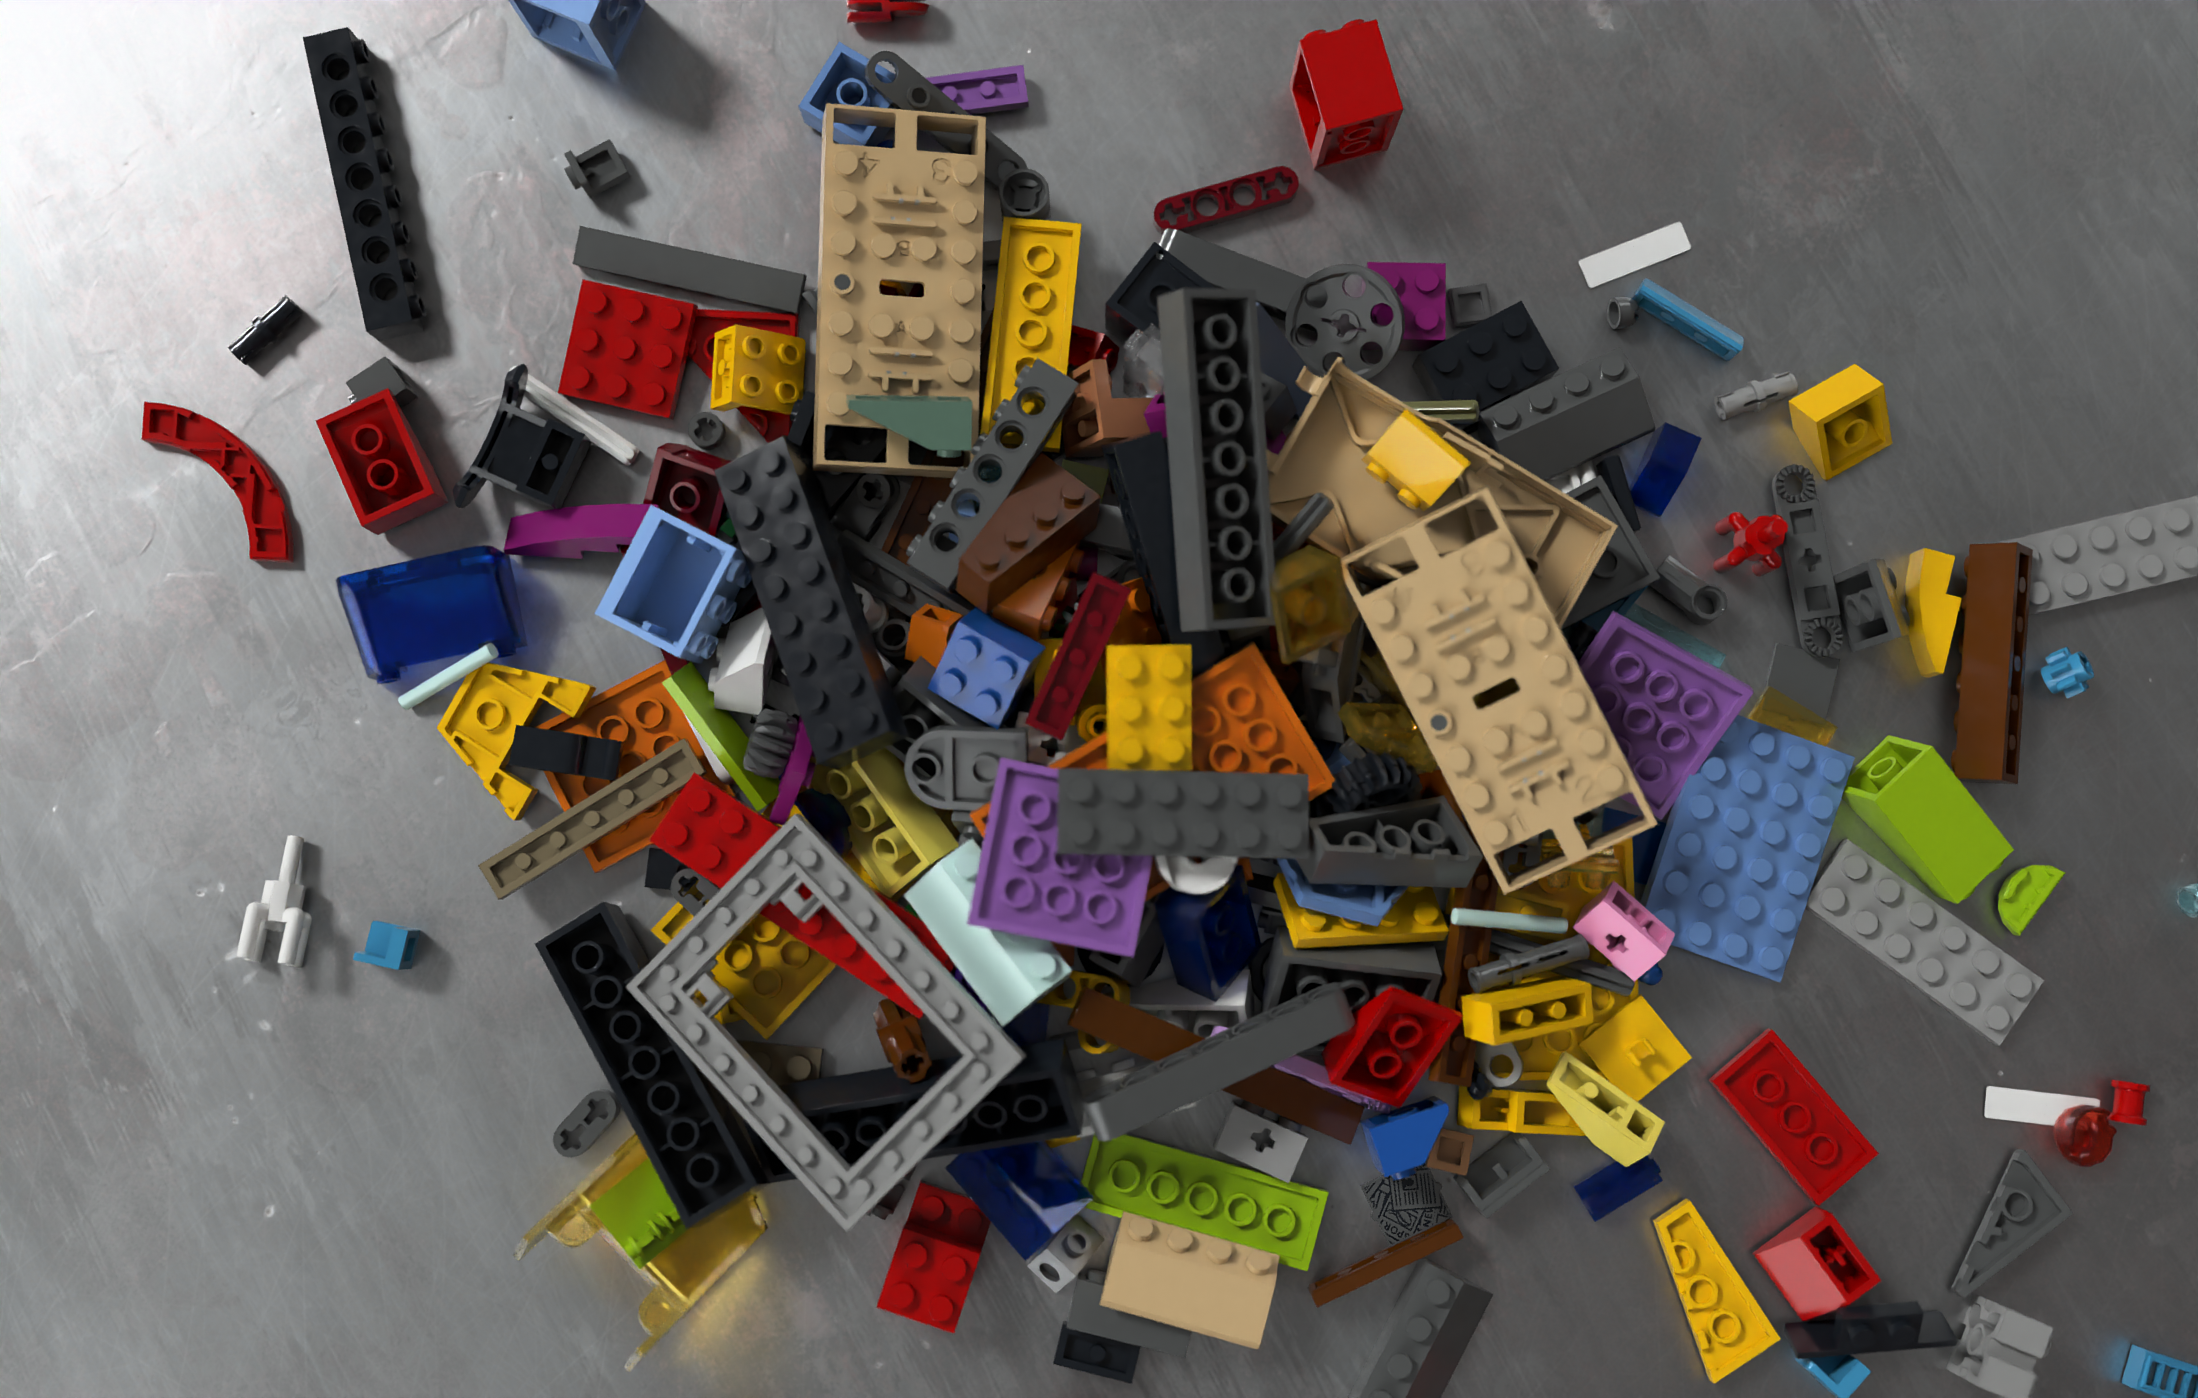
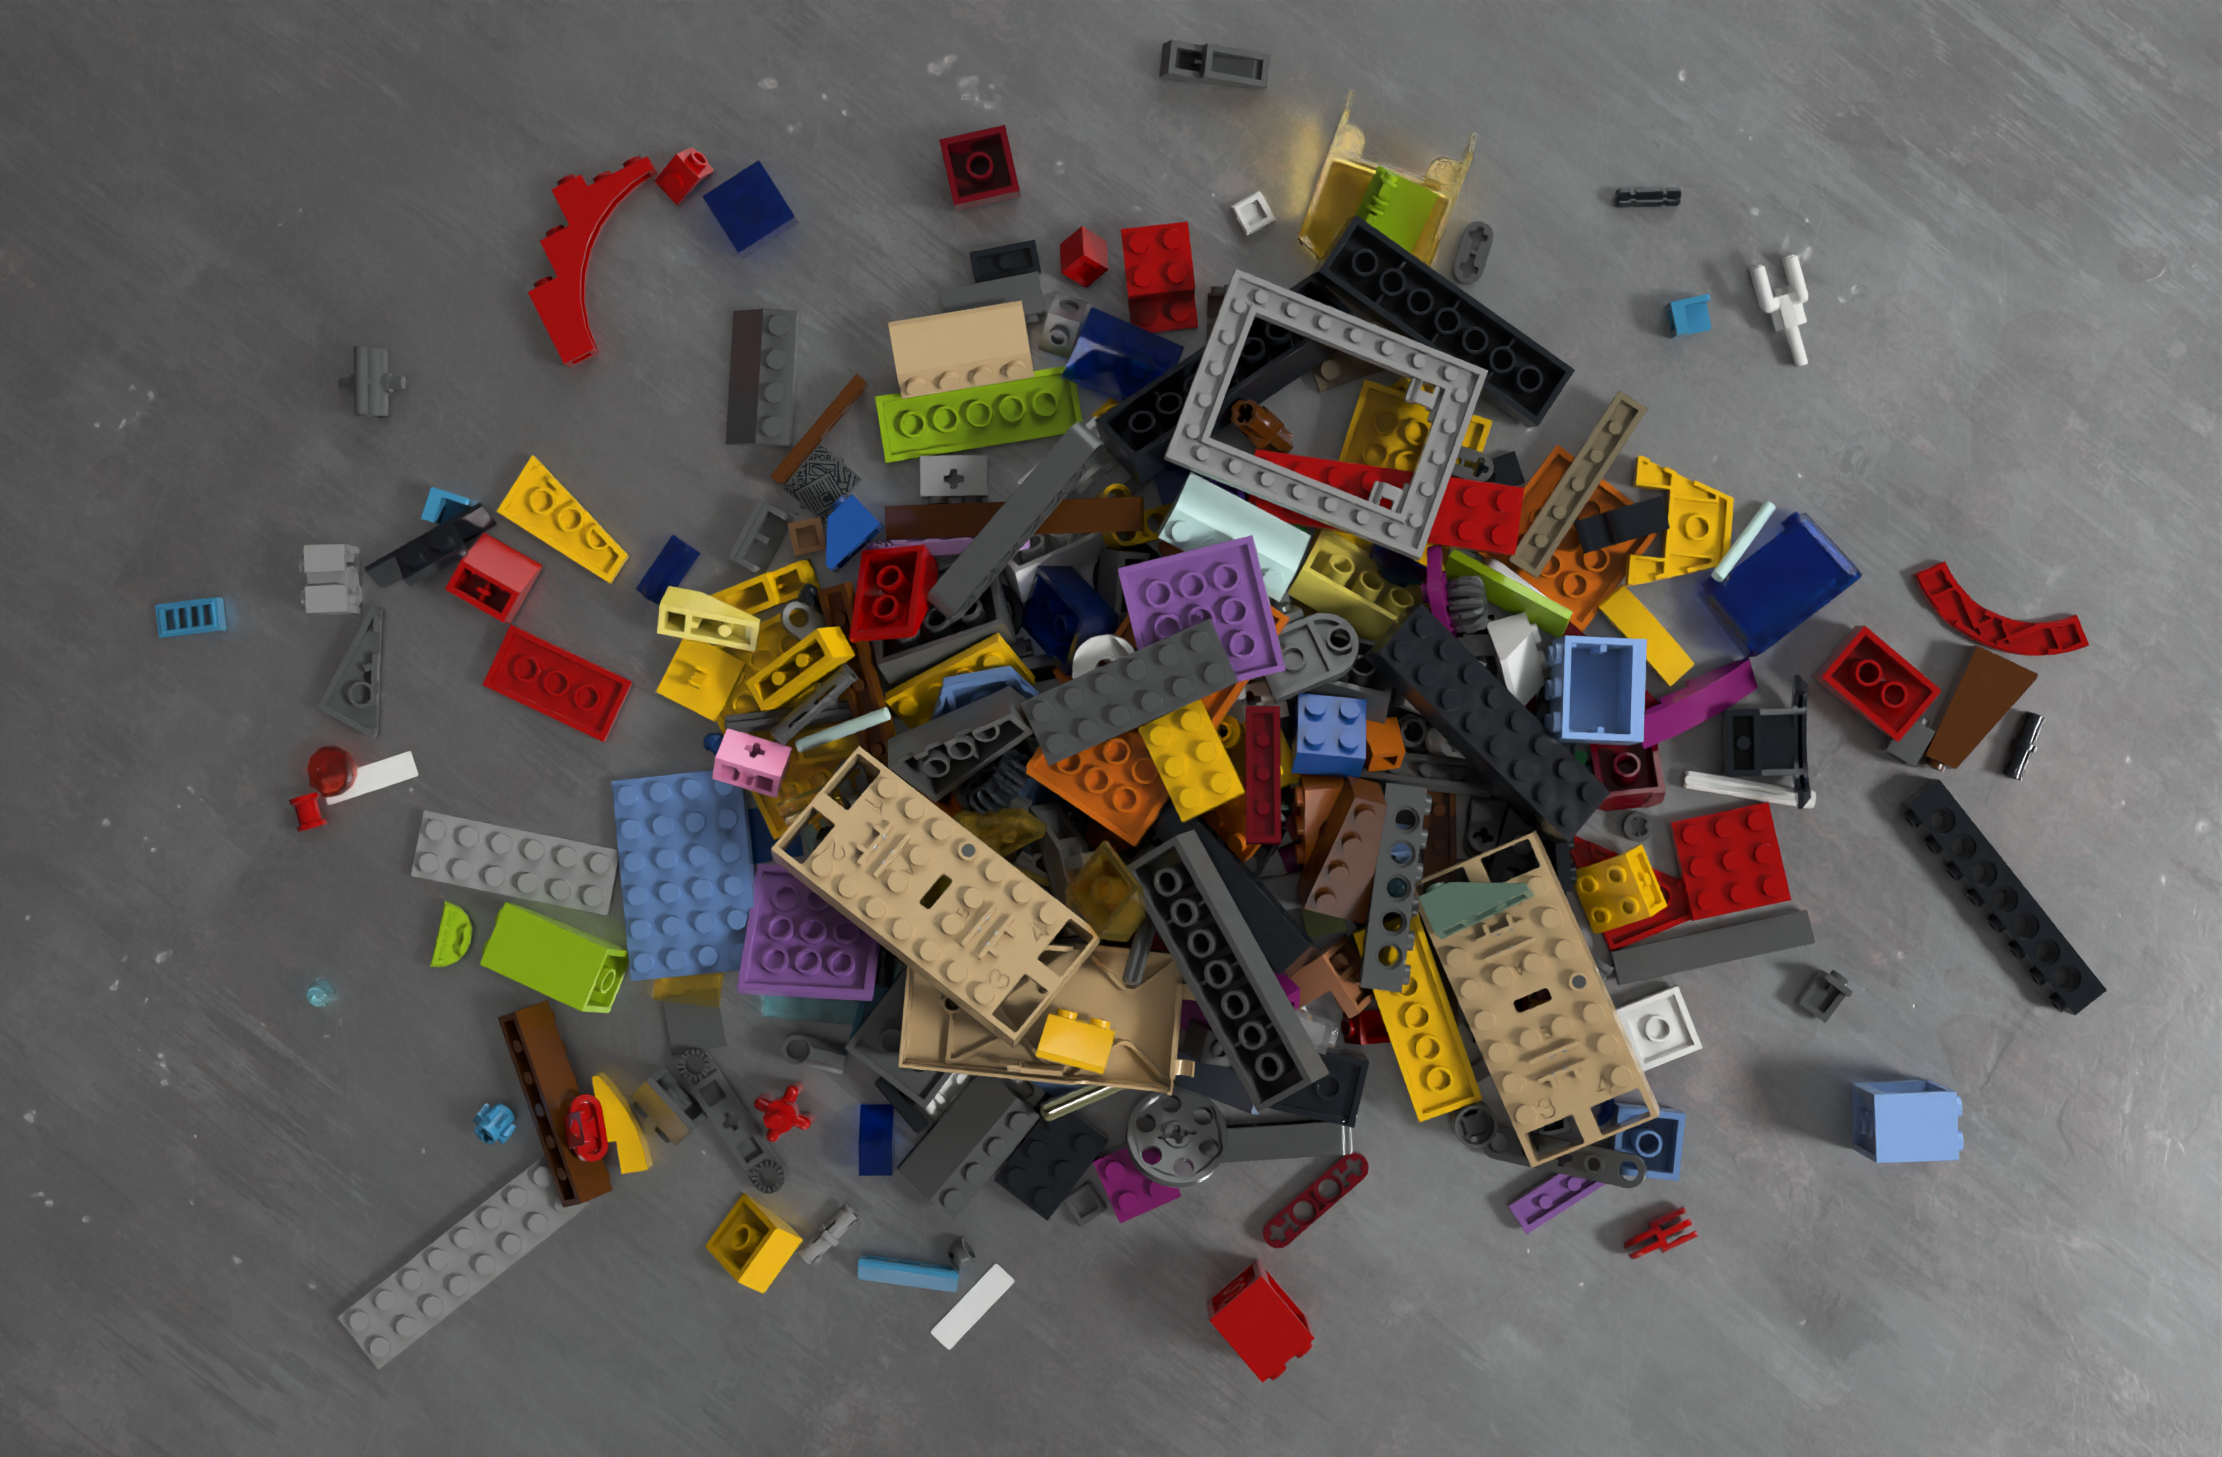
camera: 155 degrees right, 5 degrees up
none -> red bracket [563,1094,608,1162]
none -> red panel [1060,226,1109,288]
none -> white tile [1230,191,1276,238]
none -> yellow slope [1597,584,1695,686]
none -> black axle [1615,187,1682,208]
none -> white plate [1616,985,1703,1072]
none -> reddish brown slope [1922,645,2038,772]

